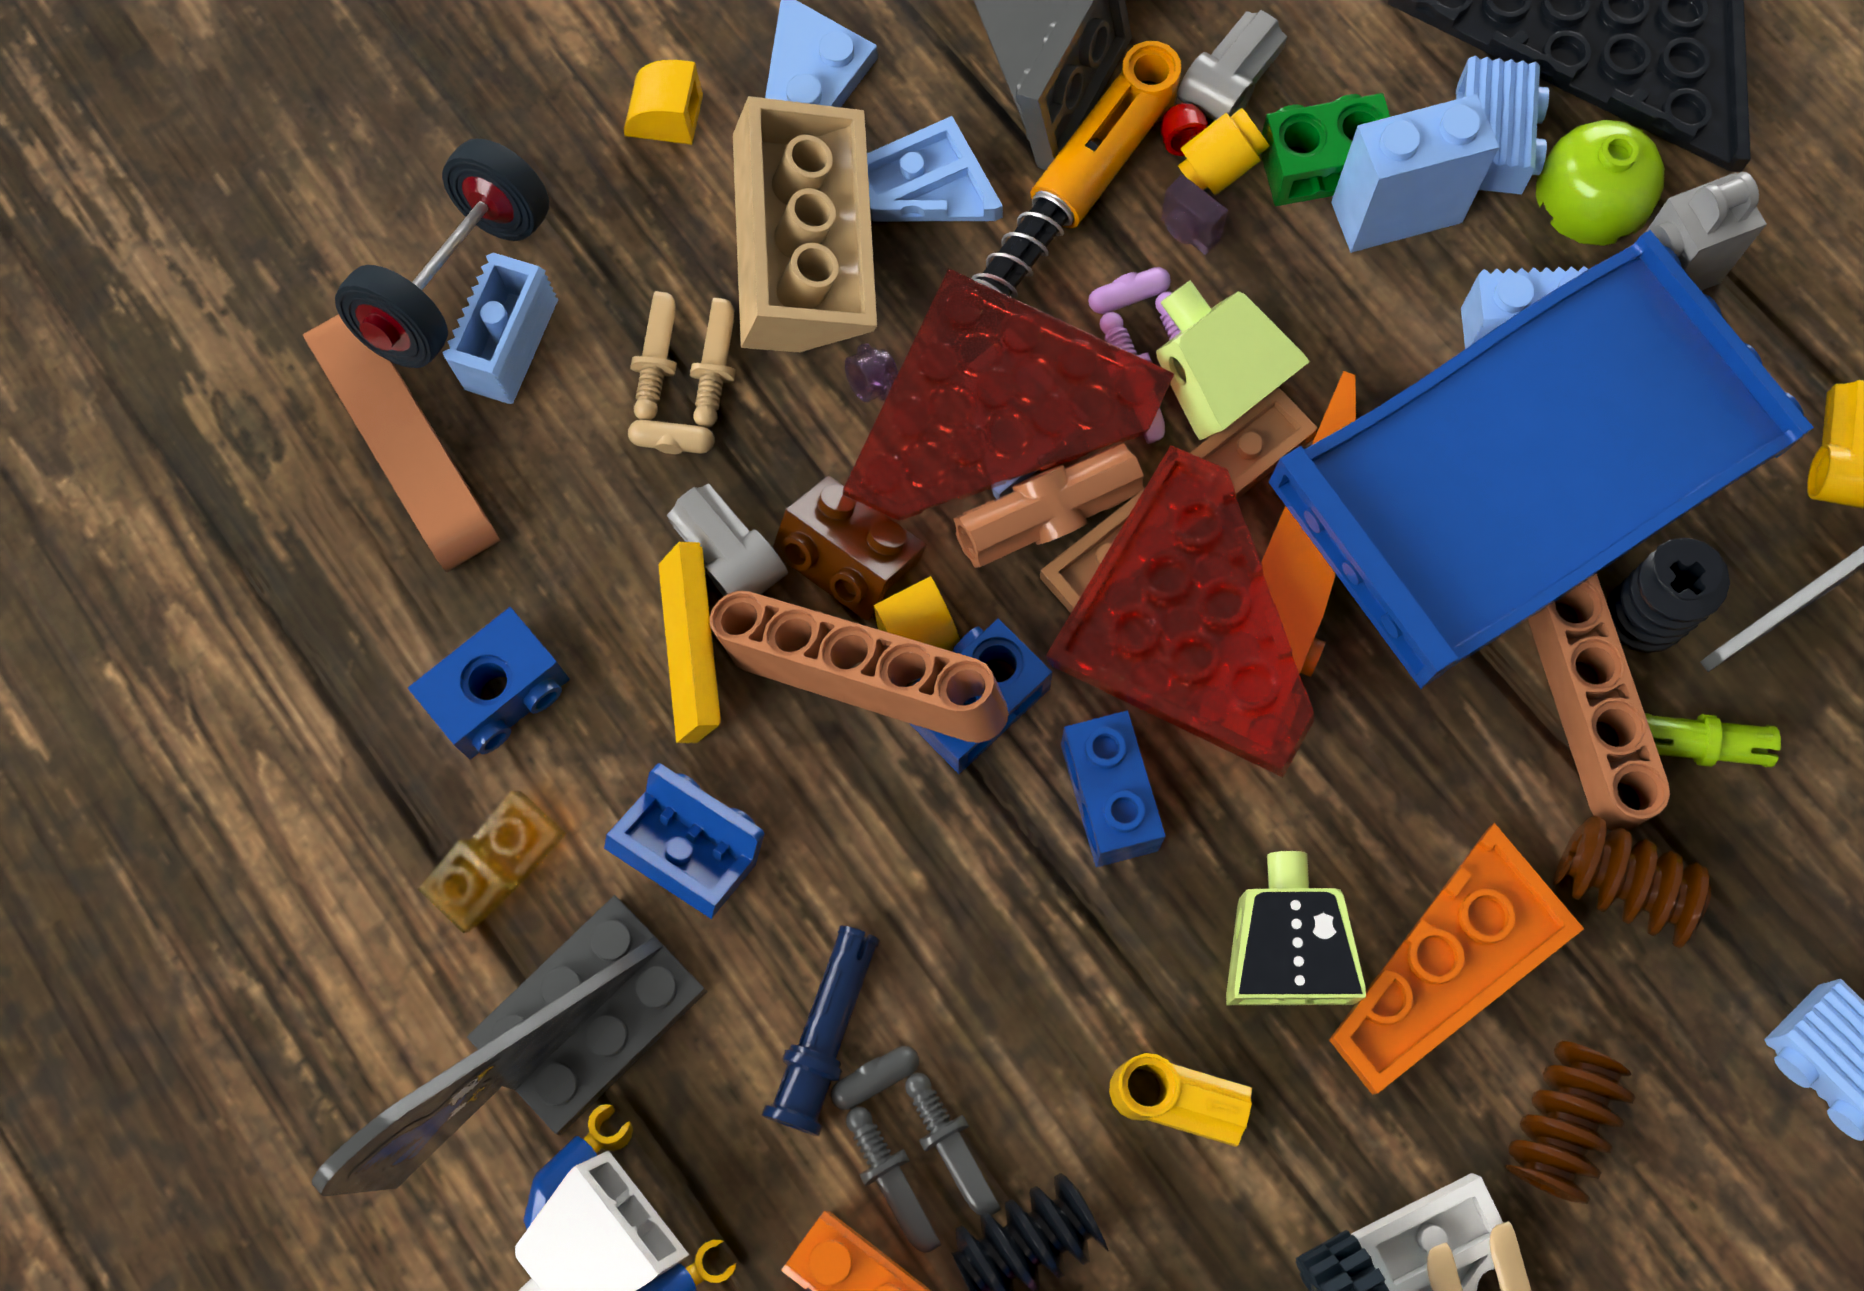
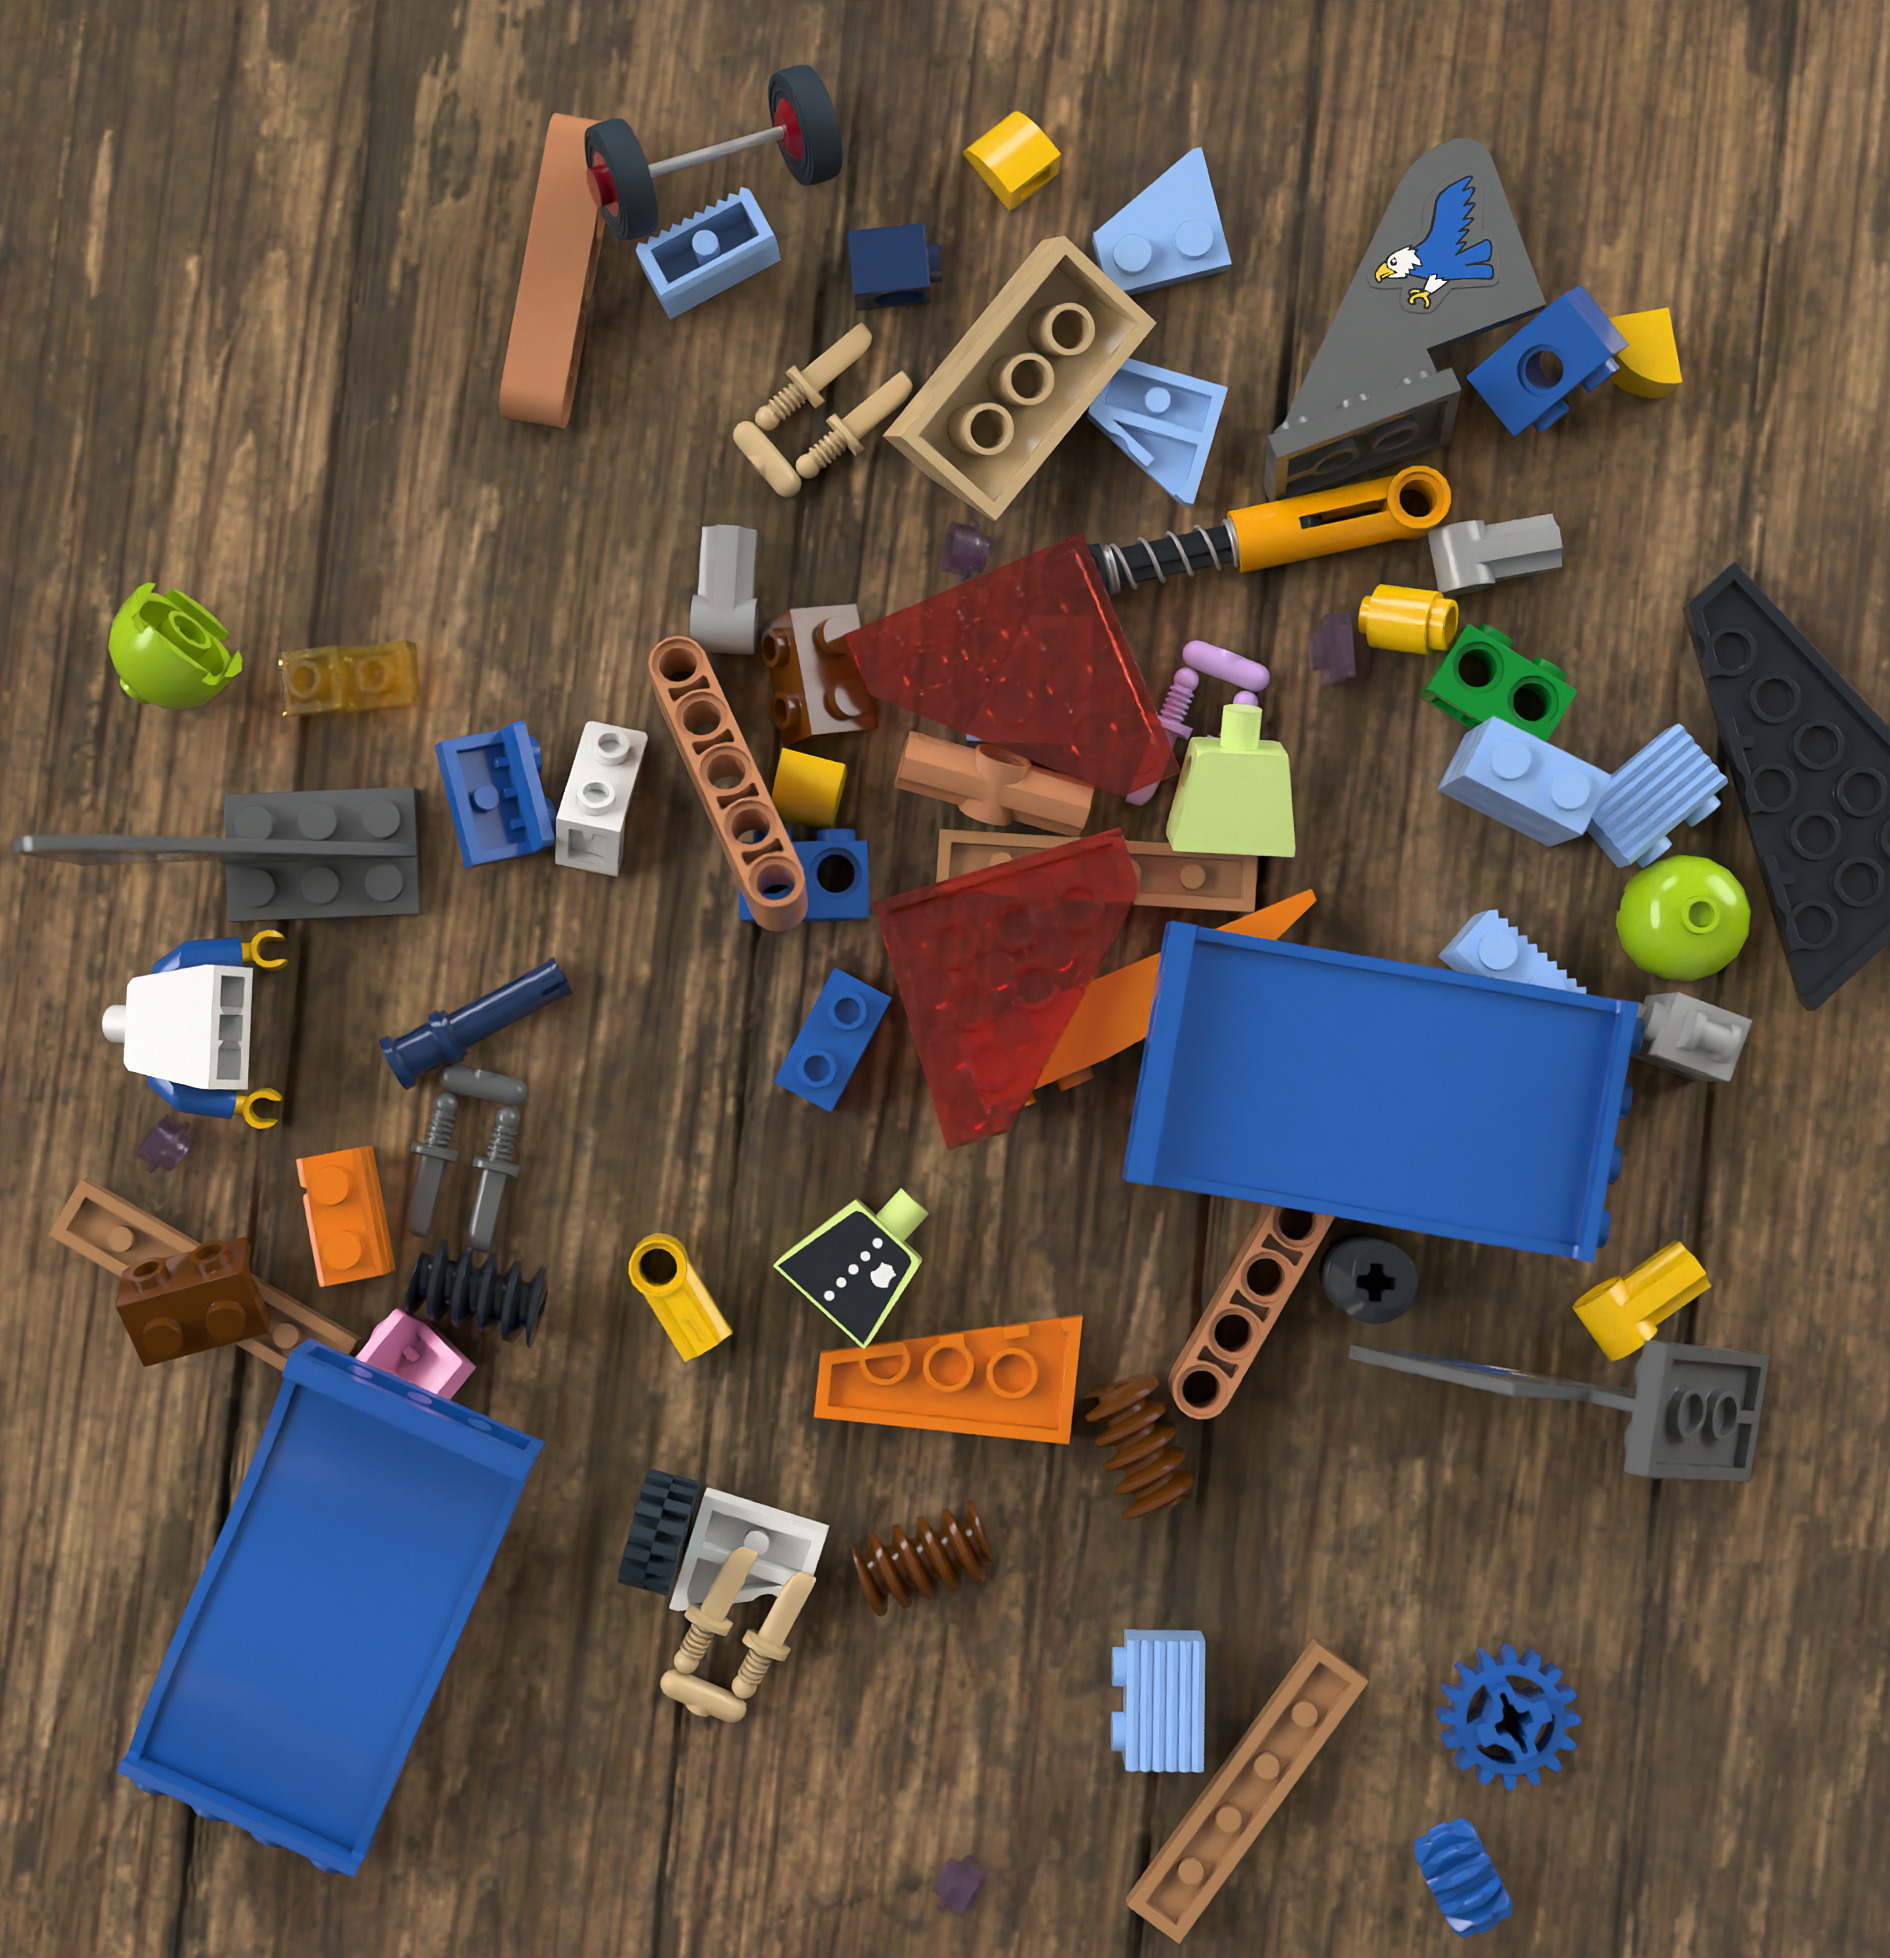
camera: 40 degrees right, 15 degrees up
blue brick [408,607,570,760] -> none
yellow tile [658,542,721,743] -> none
red hinge [1161,103,1209,156] -> none
lime pin [1645,713,1781,768] -> none
none -> lime cylinder [108,582,242,710]
none -> white bracket [555,721,648,877]
none -> dark blue brick [848,223,942,311]

